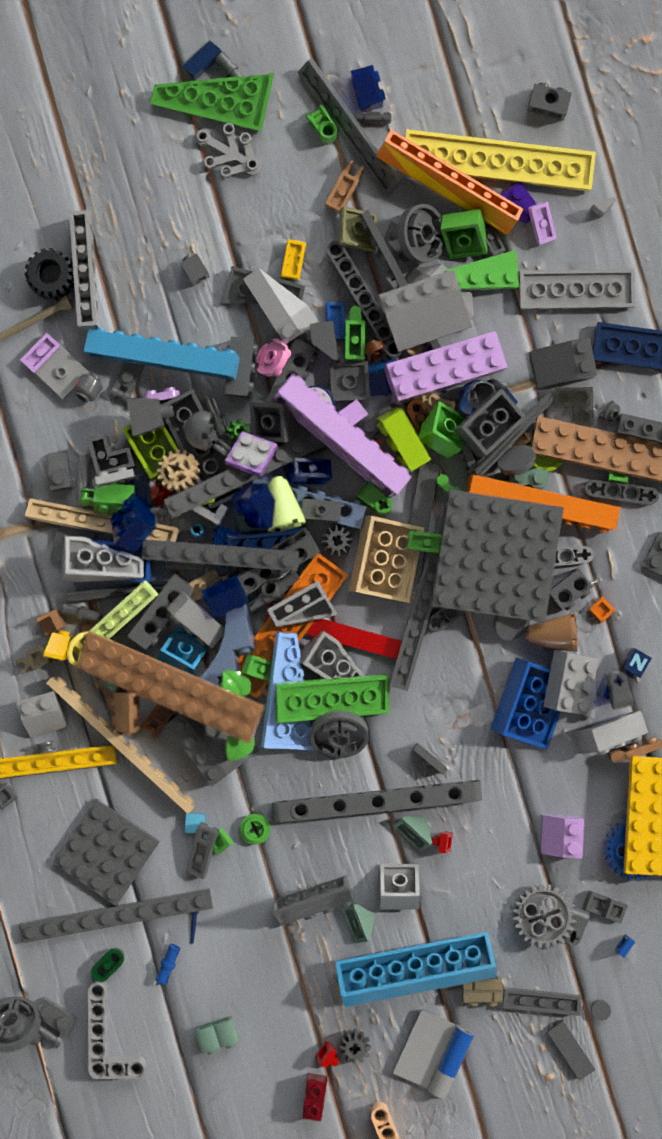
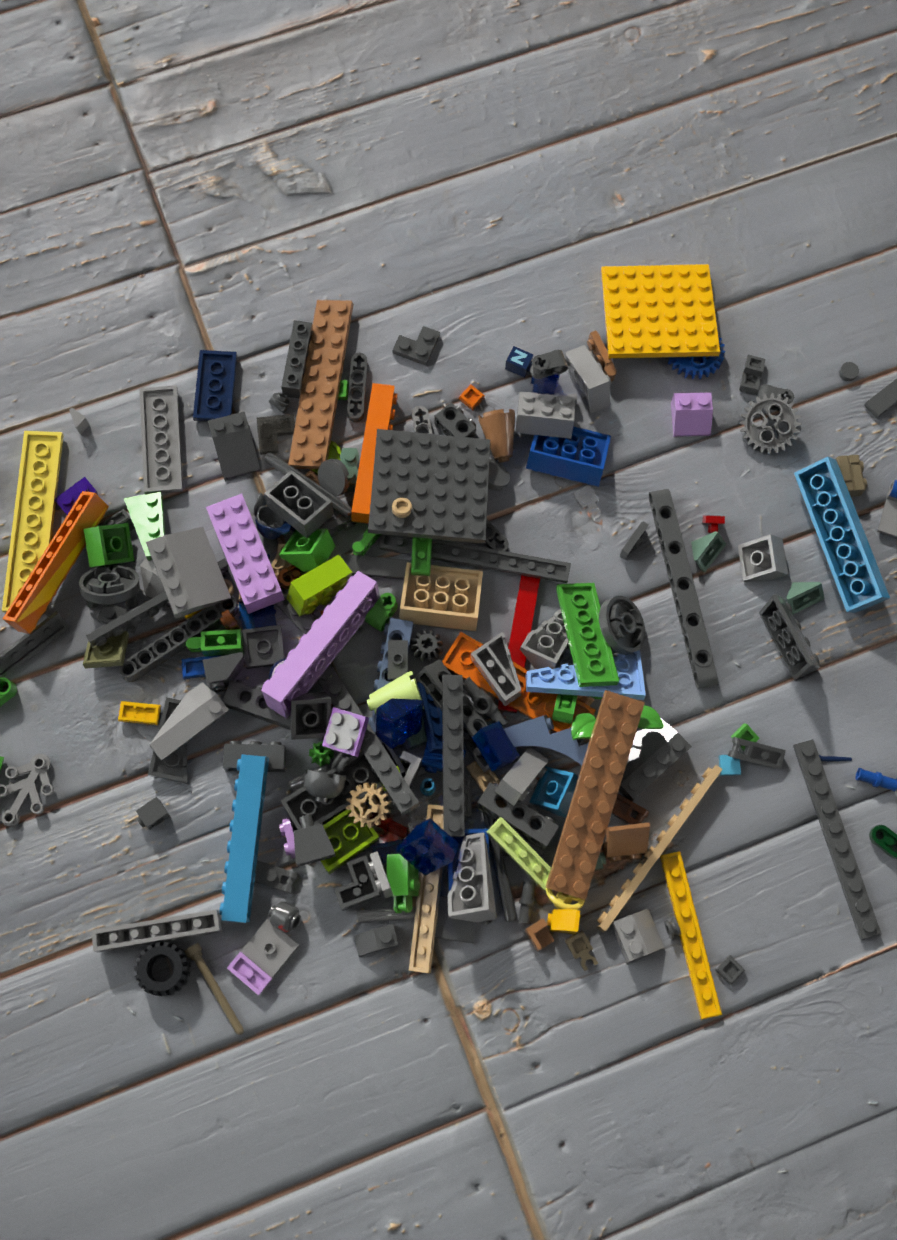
camera: 100 degrees left, 15 degrees down
dark grey plate [53,799,160,906] -> none
bright green gear [240,813,271,845] -> none
bright pink plate [256,338,291,377] -> none
clear blue brick [287,458,332,485] -> none
medium nougat hinge [325,160,365,214] -> none
lavender brick [338,399,368,427] -> none
dark grey plate [502,987,582,1016] -> none
lavender plate [528,201,557,245] -> none
blue tile [615,934,635,958] -> none
none -> tan tile [392,498,412,518]

